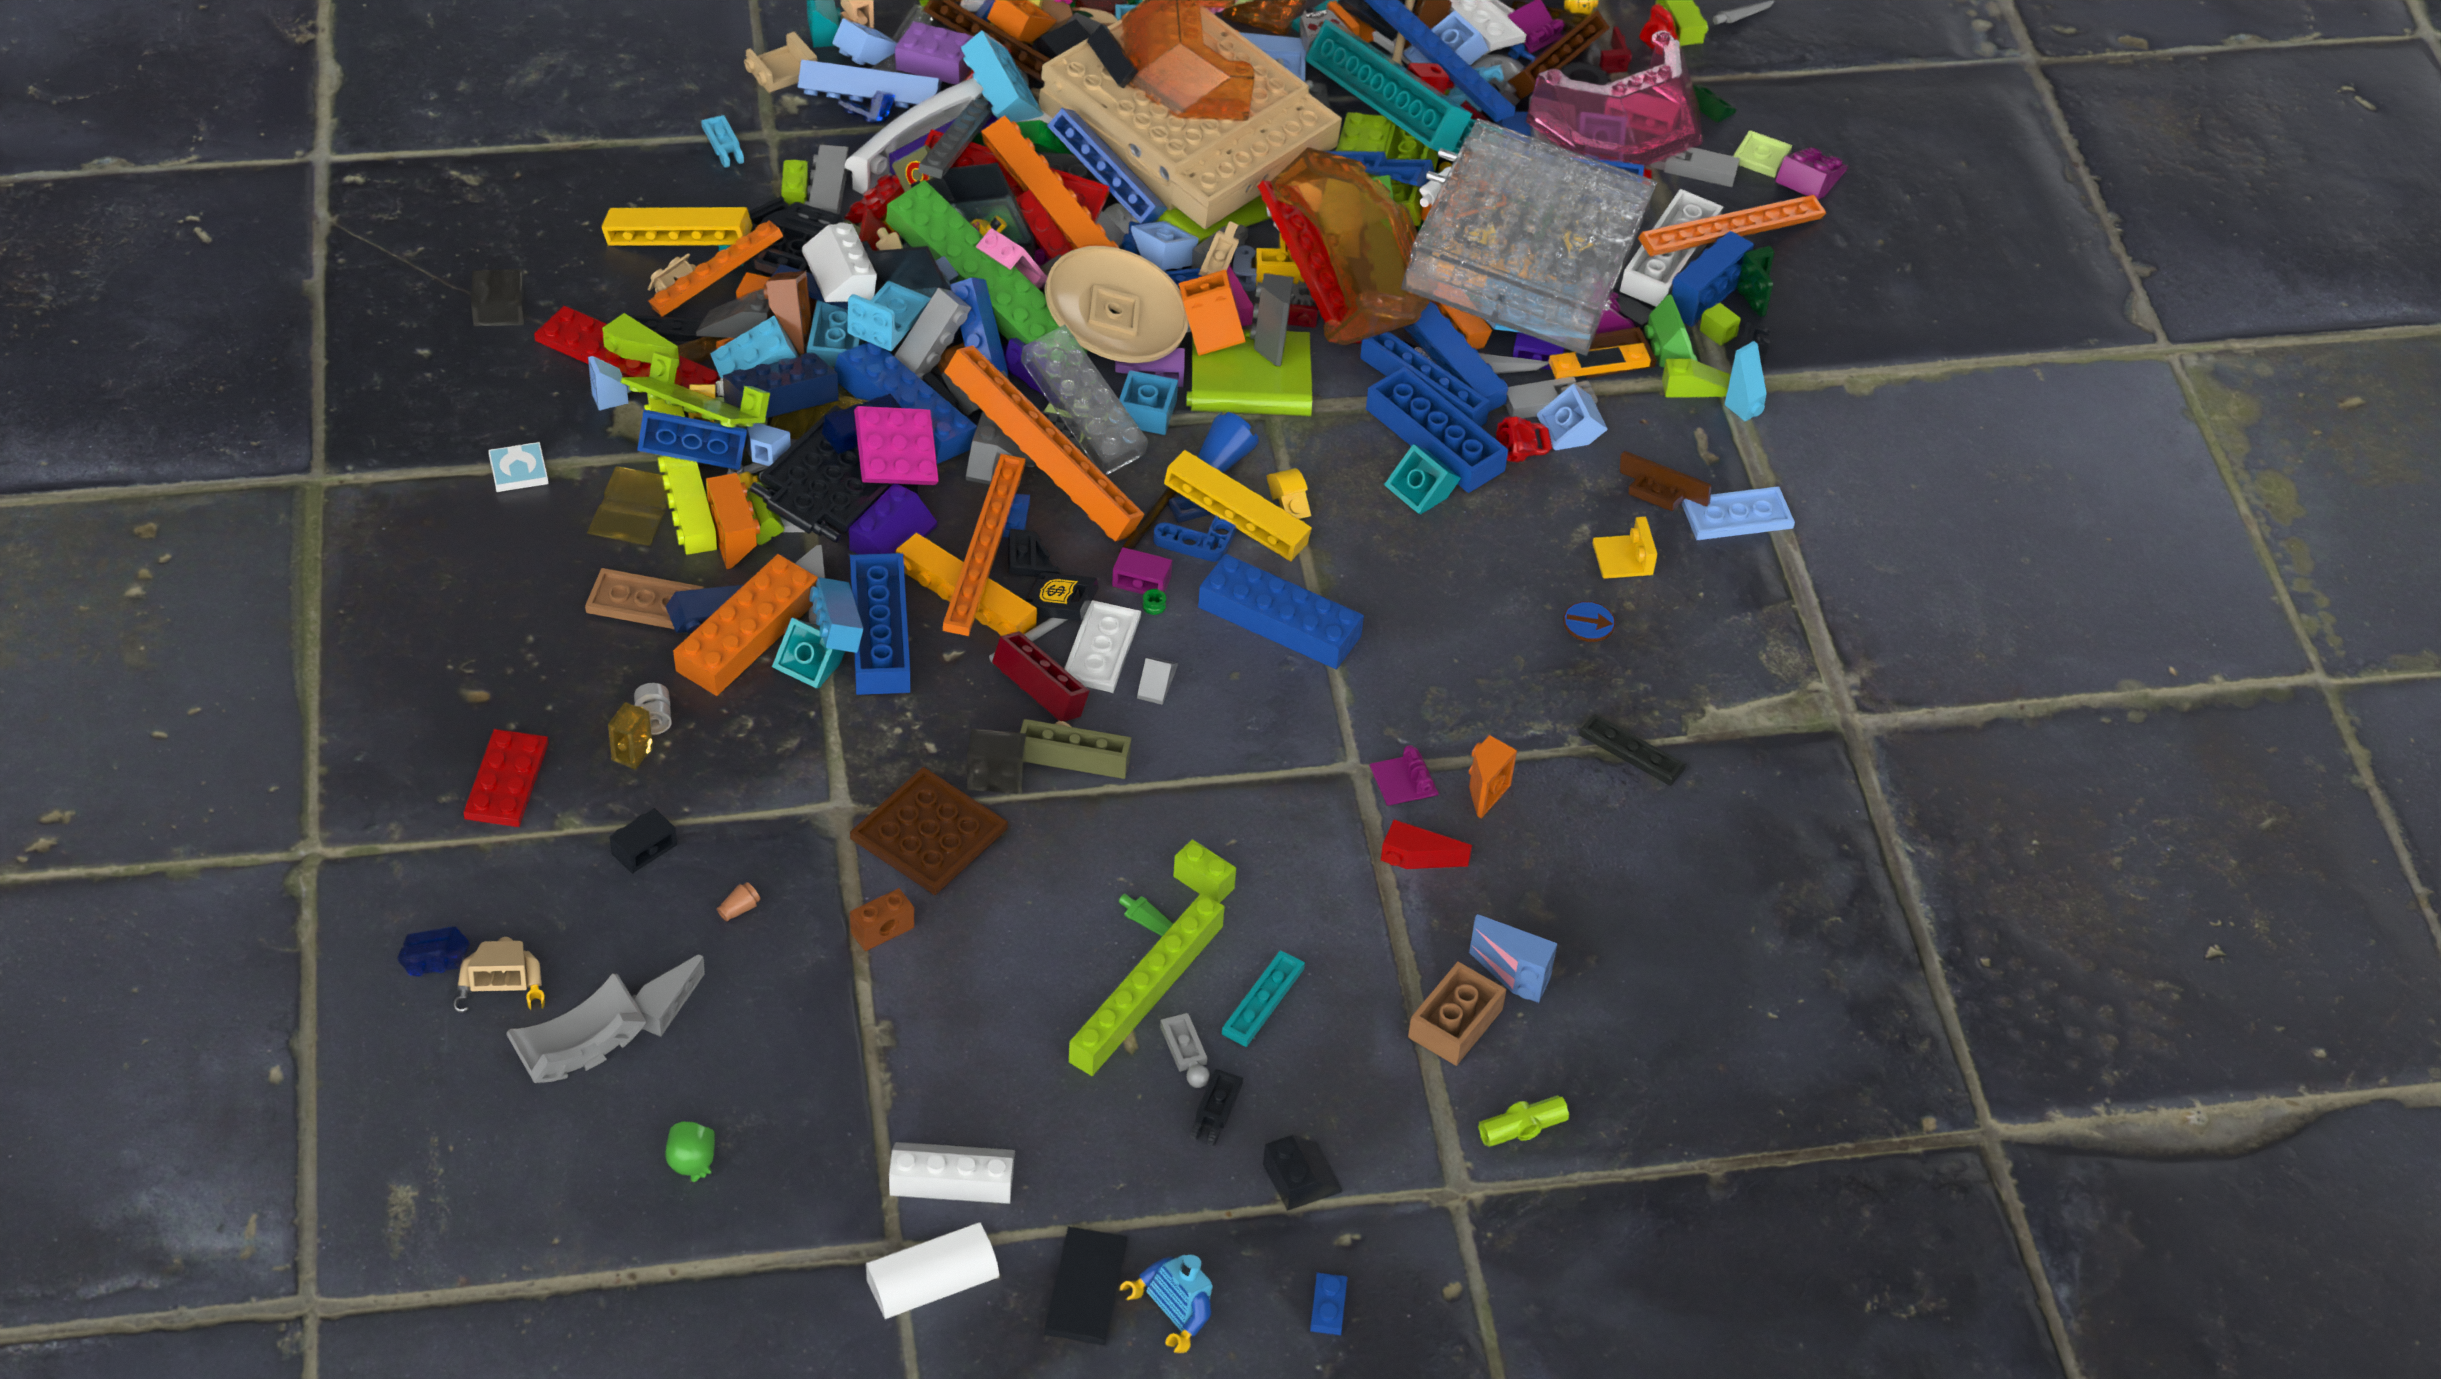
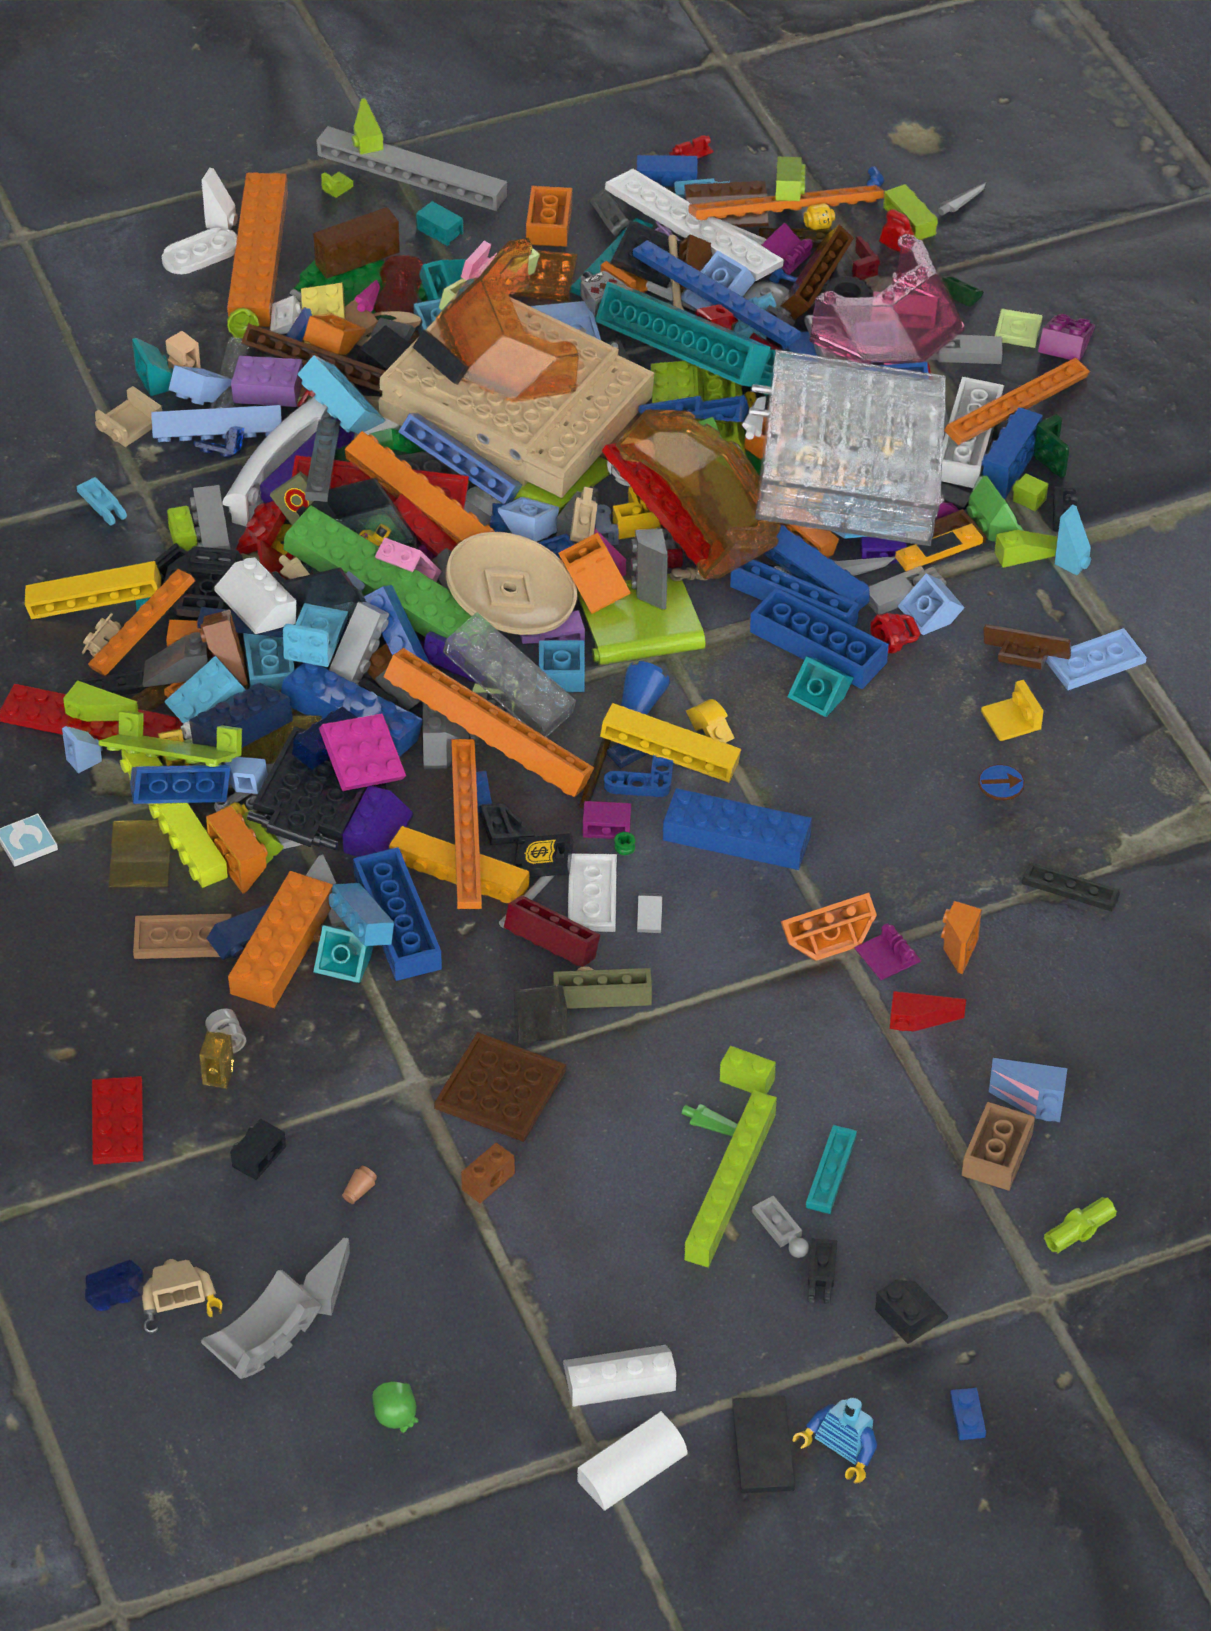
camera: 10 degrees left, 0 degrees up
none -> dark tan piece [670,567,710,581]
none -> orange wedge [781,893,877,961]

